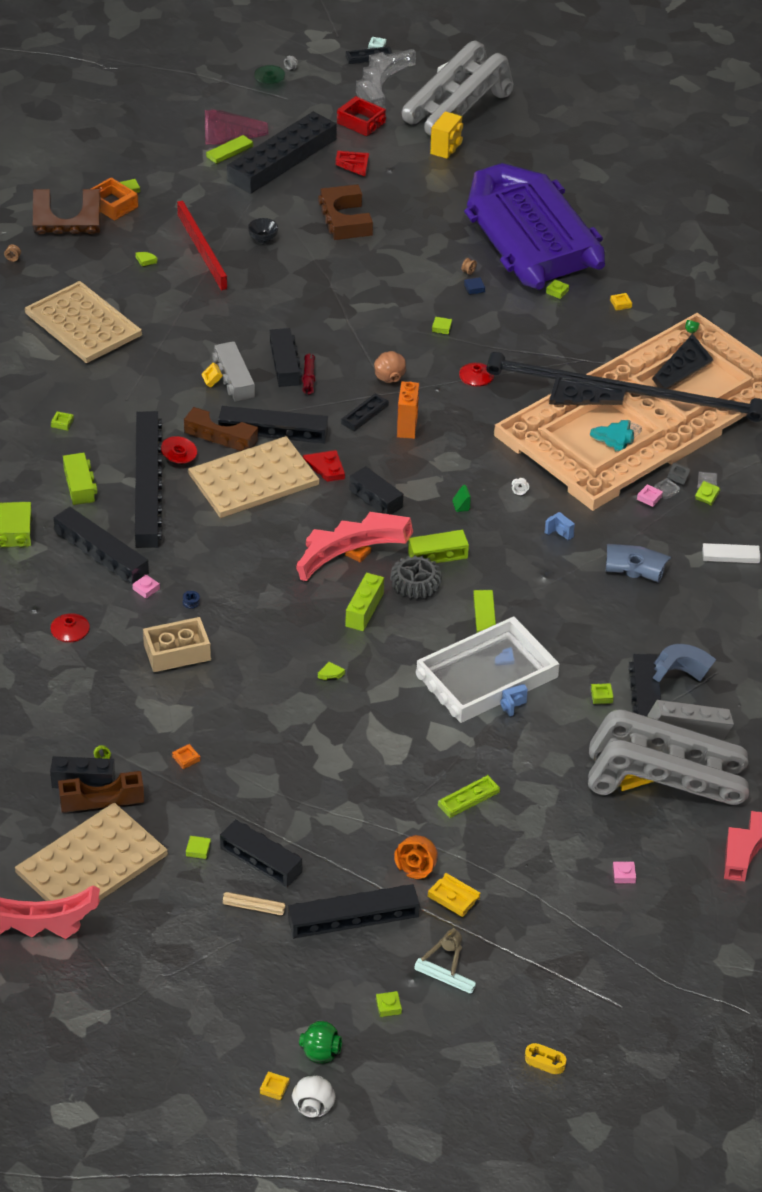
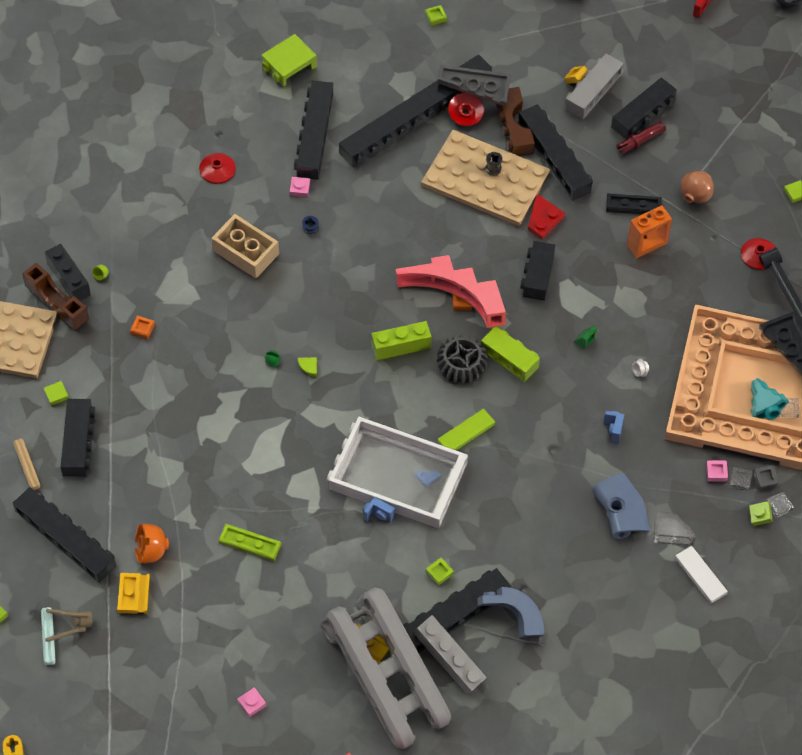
camera: 55 degrees right, 15 degrees up
lime brick [63,453,97,505] -> none
none -> green hinge [265,350,280,367]
none -> dark grey wing [438,65,511,107]
none -> black bush [485,152,502,176]
none -> clear slope [654,512,696,546]

